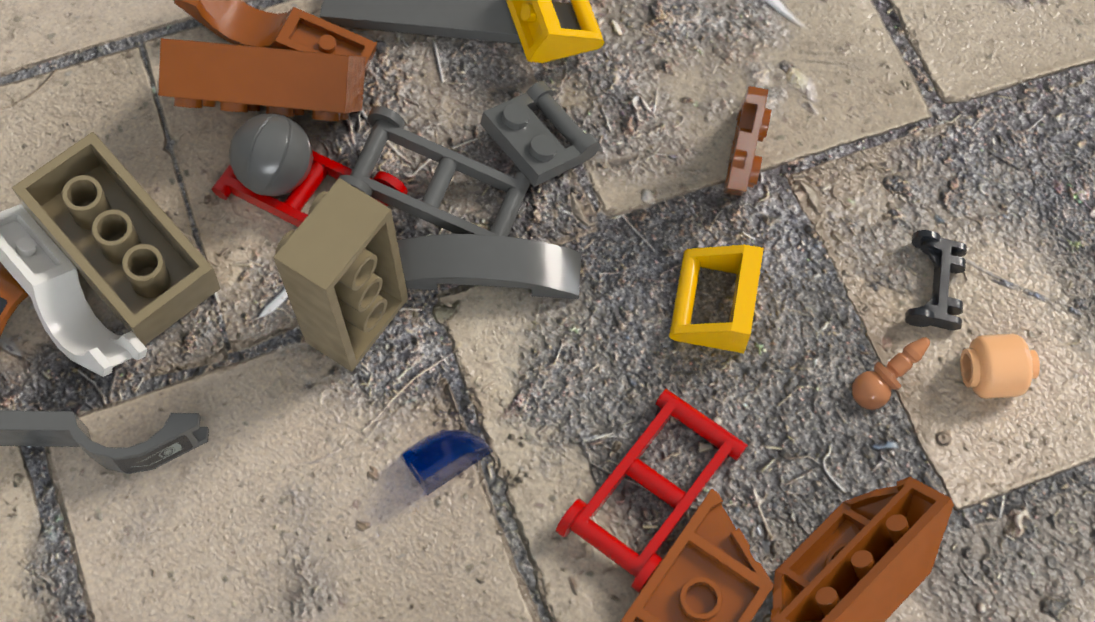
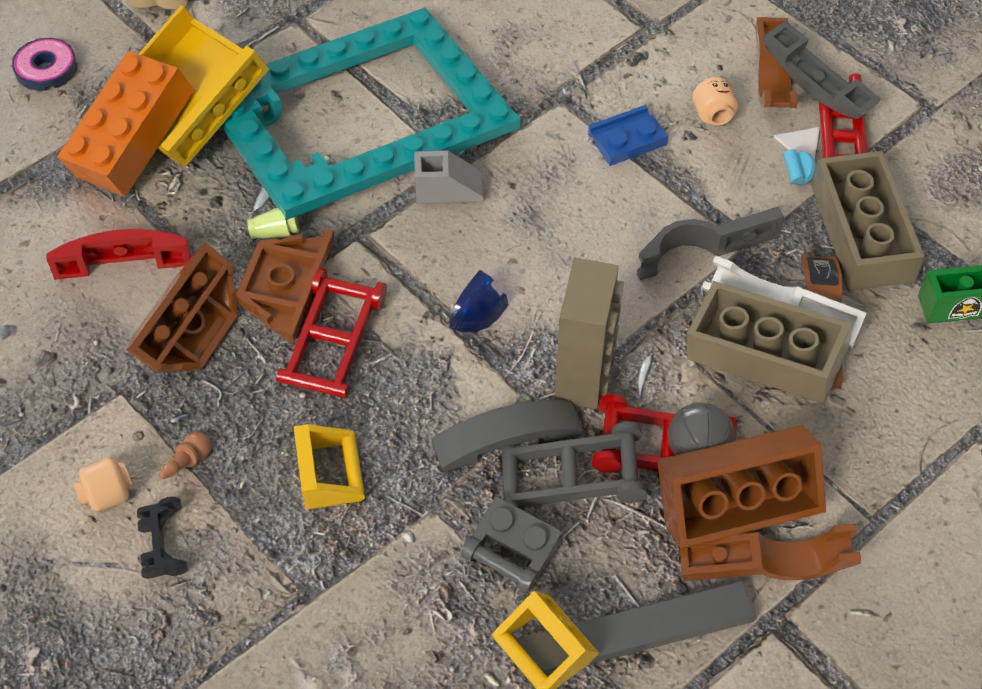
camera: 160 degrees right, 10 degrees down
dark orange wing [723,86,772,196] -> none

